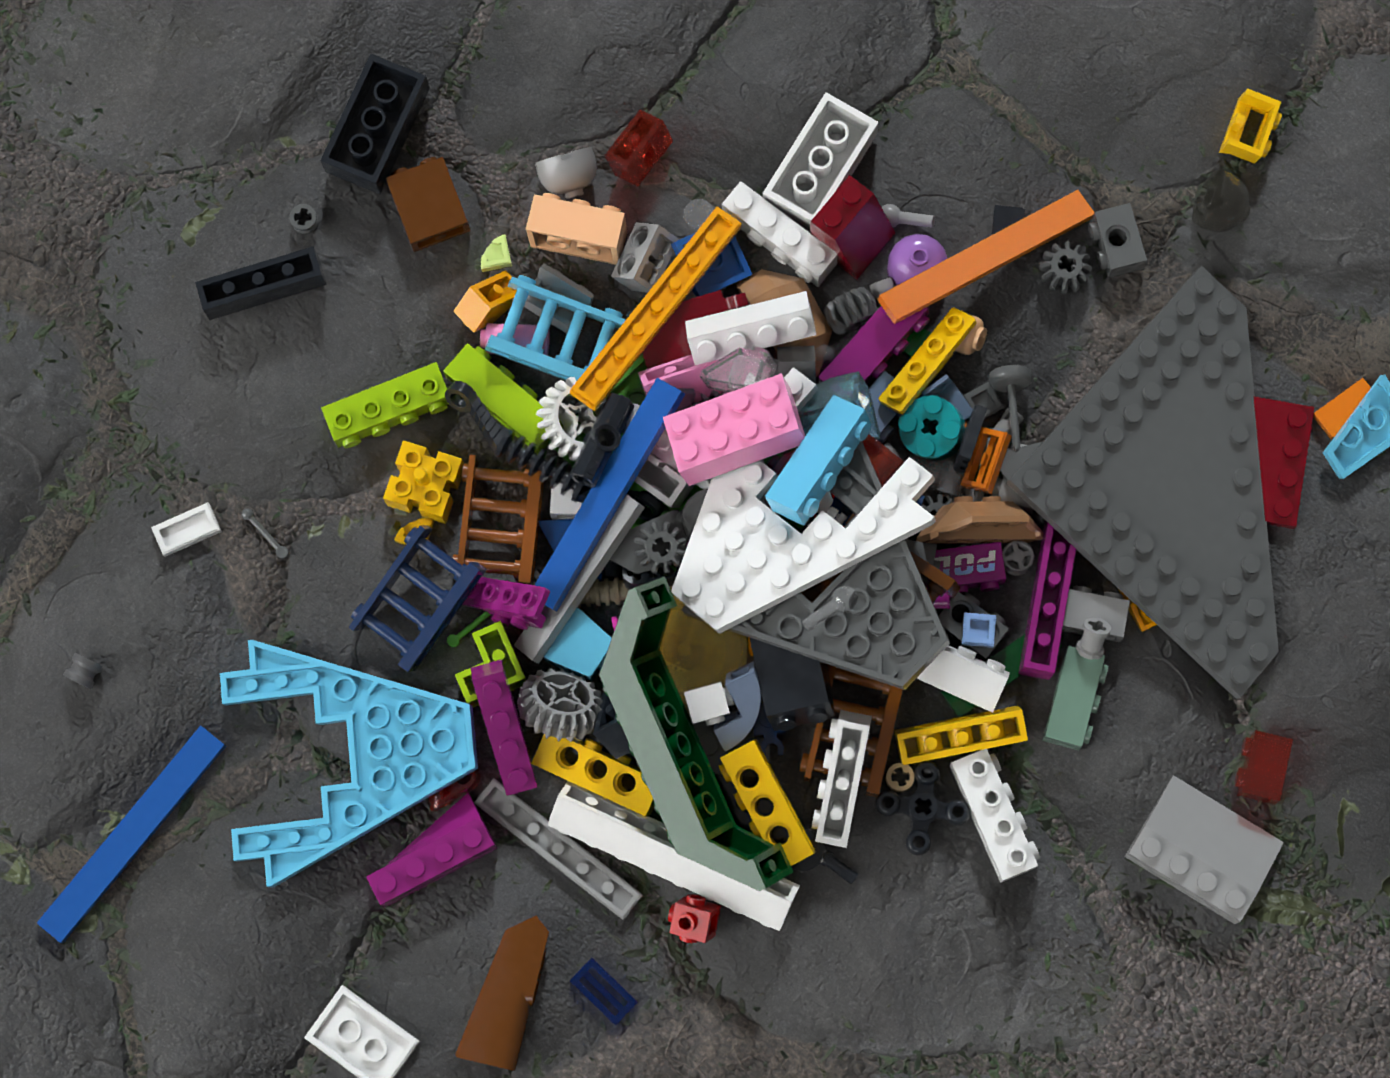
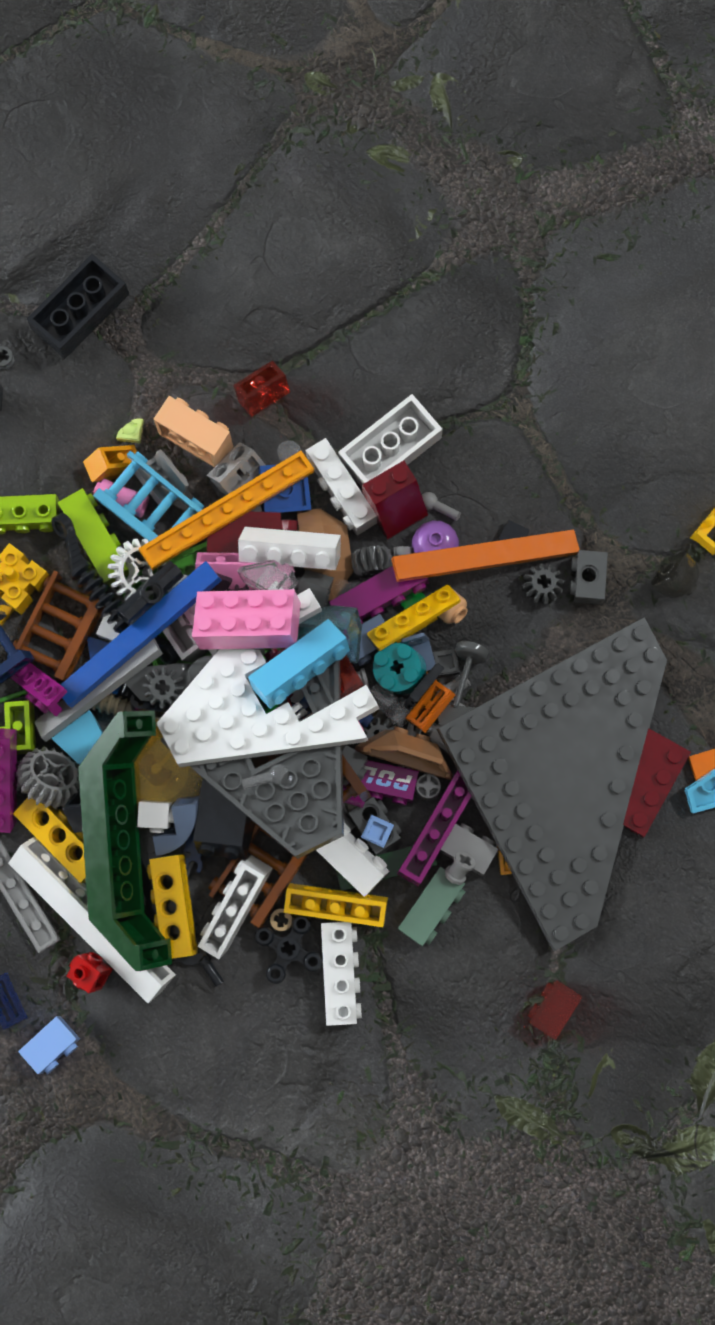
camera: 15 degrees right, 0 degrees up
reddish brown panel [386,157,471,252] -> none
light grey cylinder [535,147,597,199] -> none
light grey slope [1124,775,1284,924] -> none
none -> light blue brick [18,1016,80,1074]

